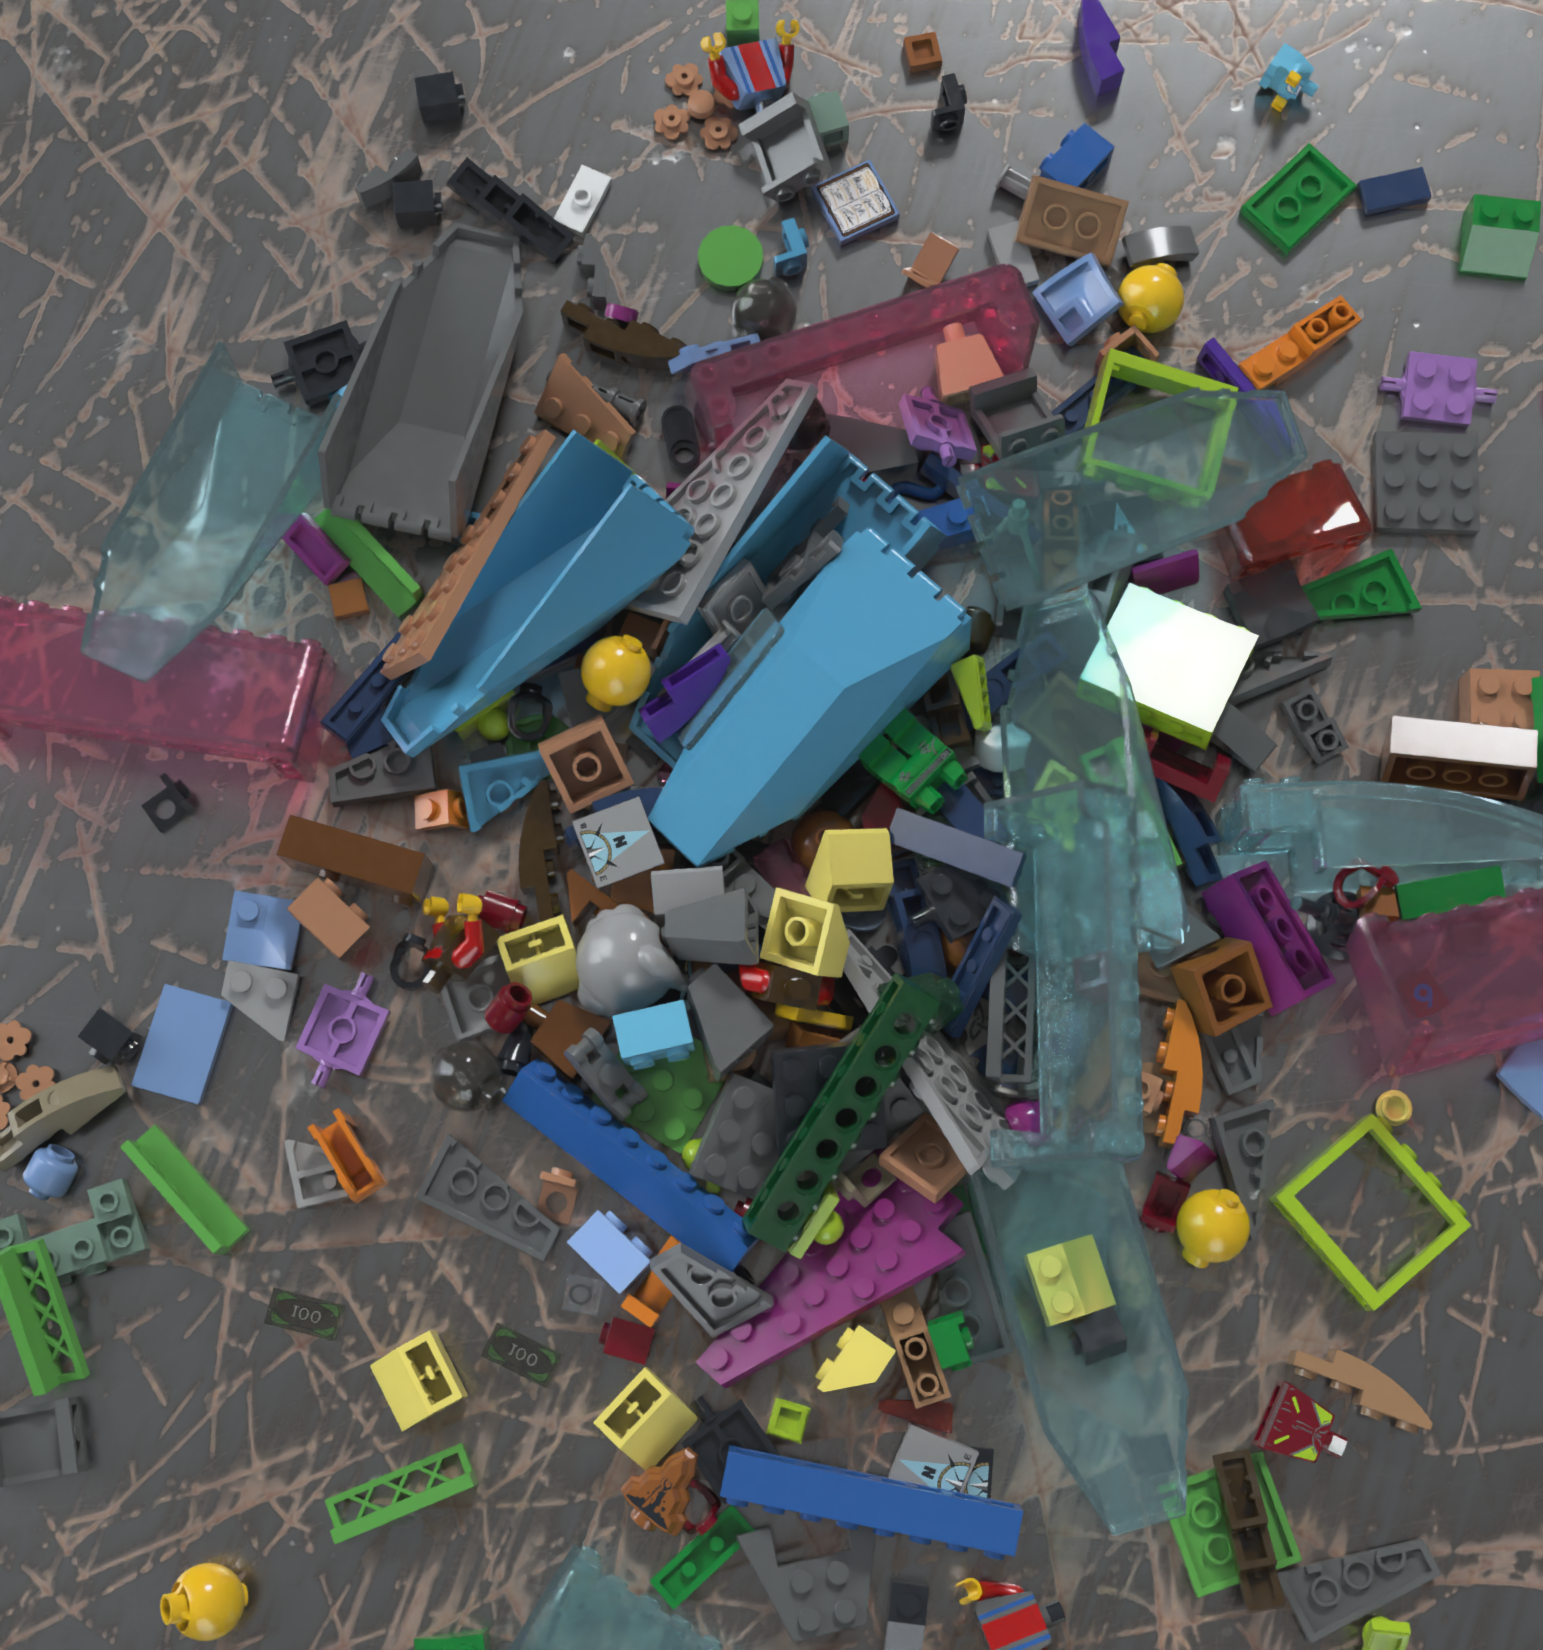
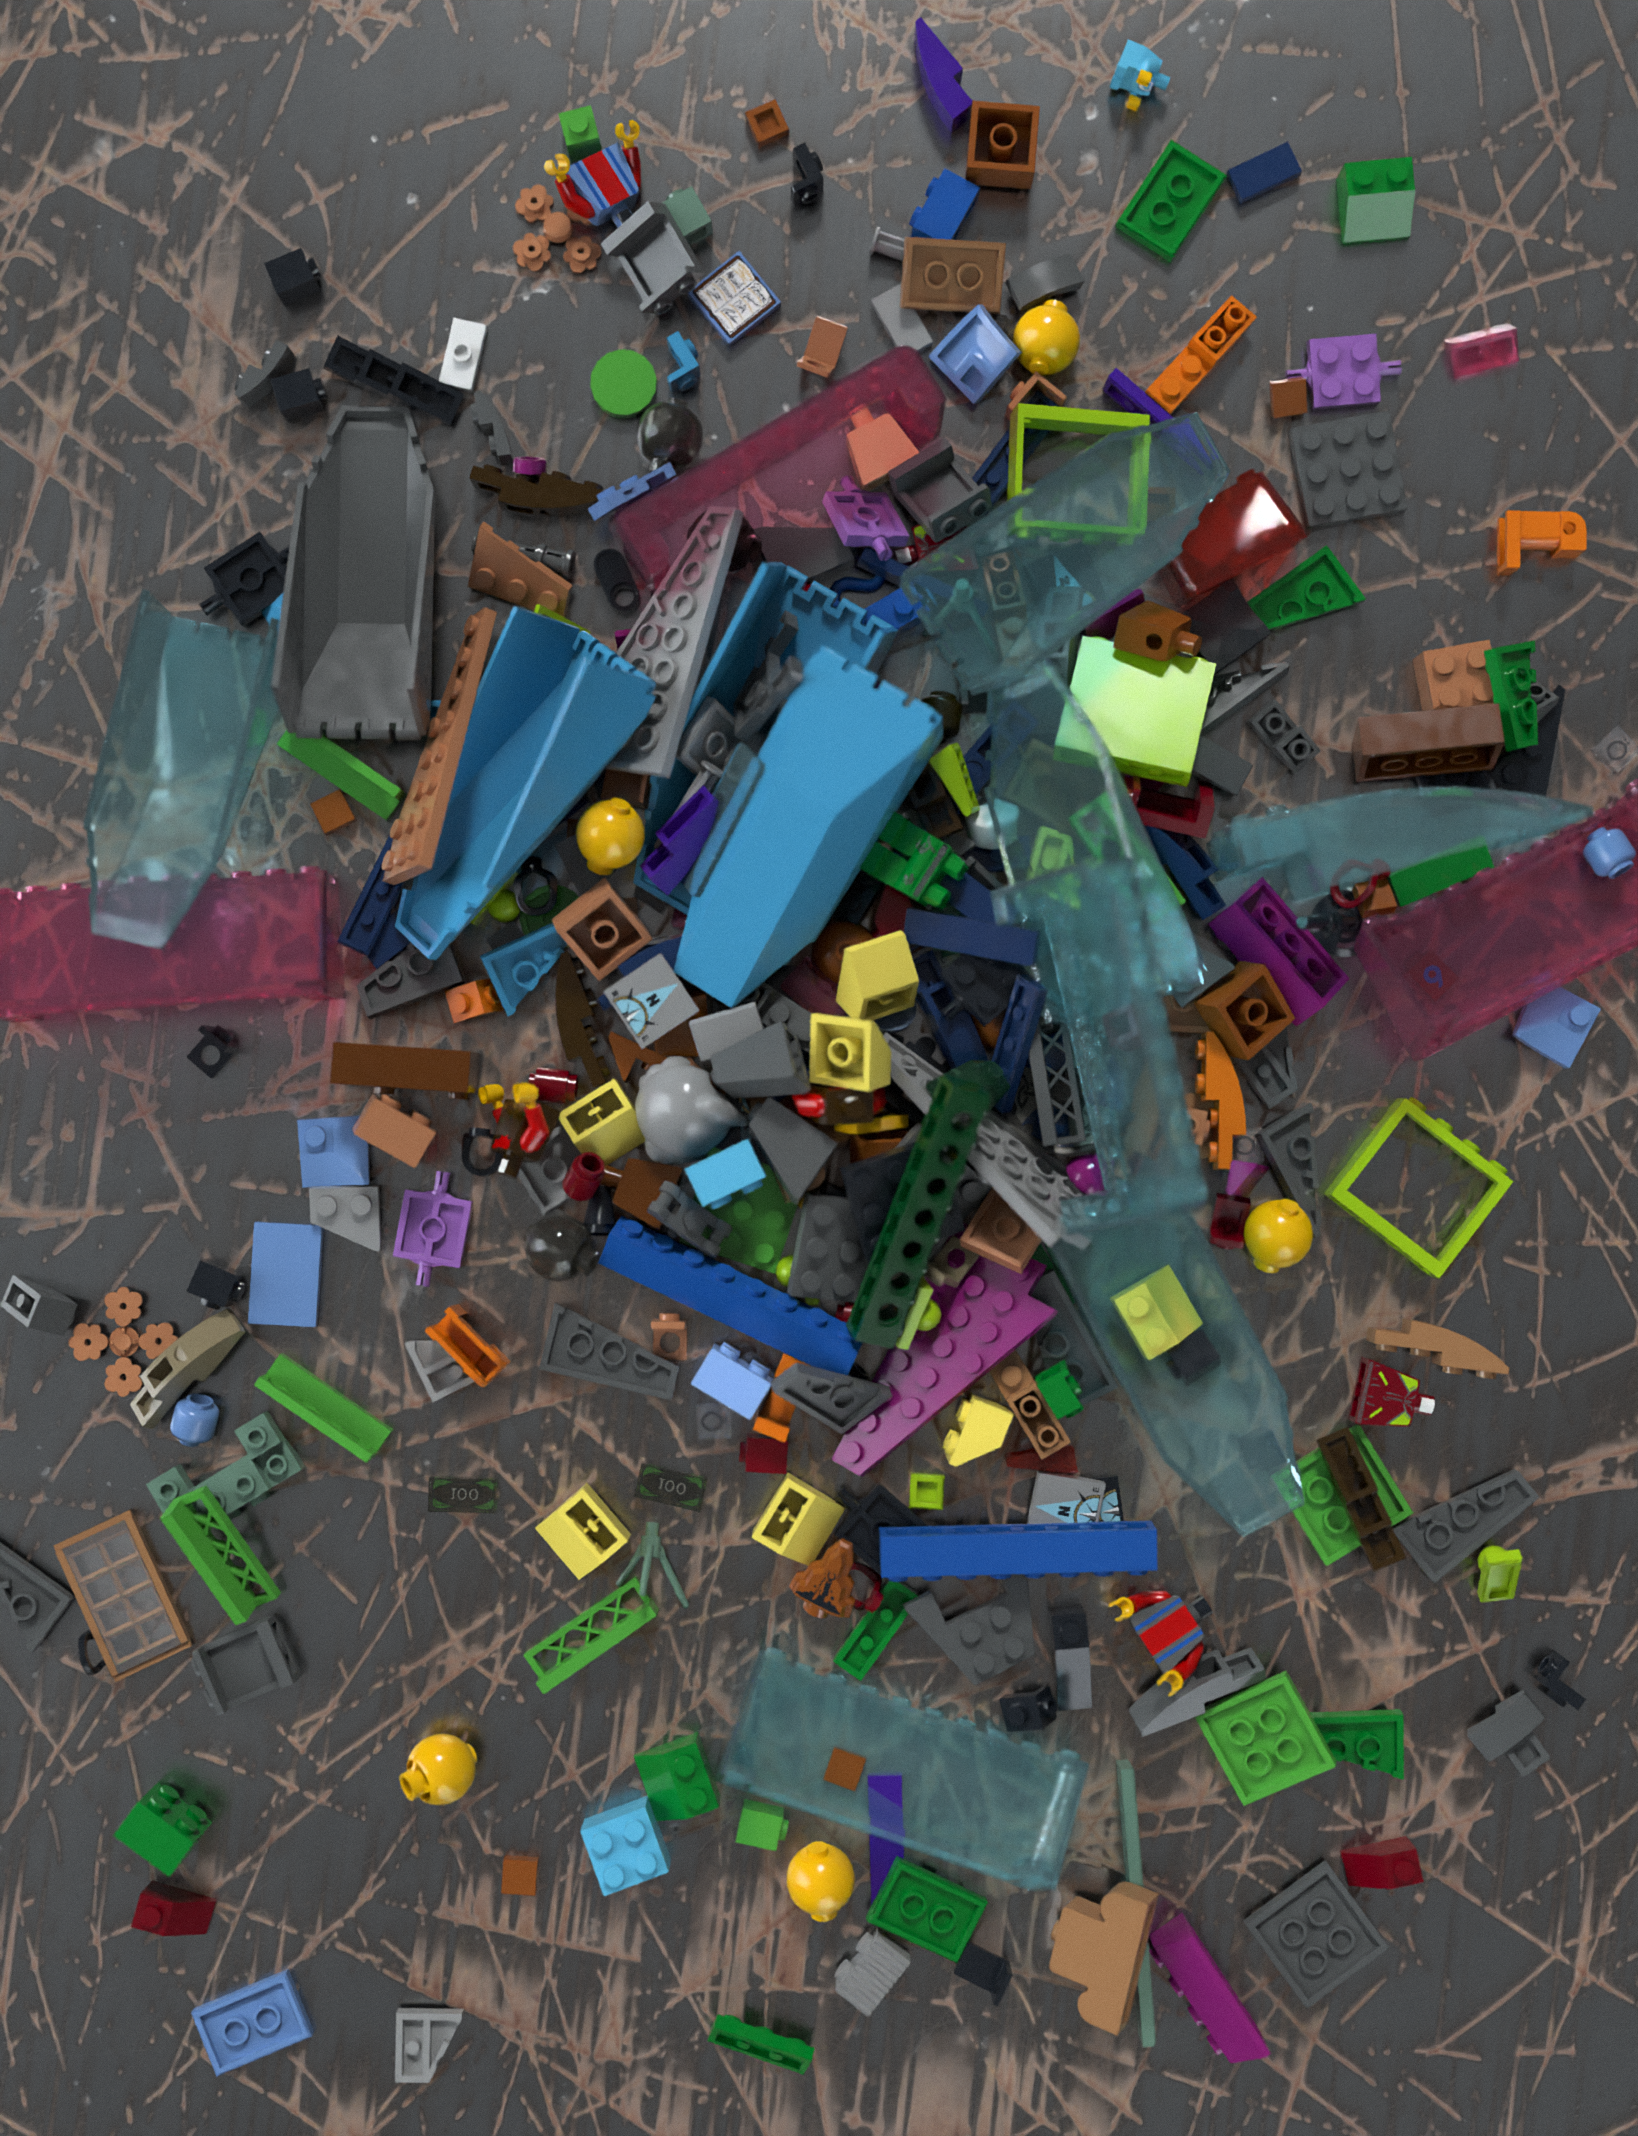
camera: 15 degrees left, 10 degrees up
magenta tile [282,513,351,586] -> none
light yellow plate [1375,1090,1412,1126] -> none
none -> sand green plant [616,1522,689,1609]
none -> dark orange brick [965,100,1040,189]
none -> dark orange torso [1113,600,1202,661]
none -> dark orange tile [1269,377,1307,418]

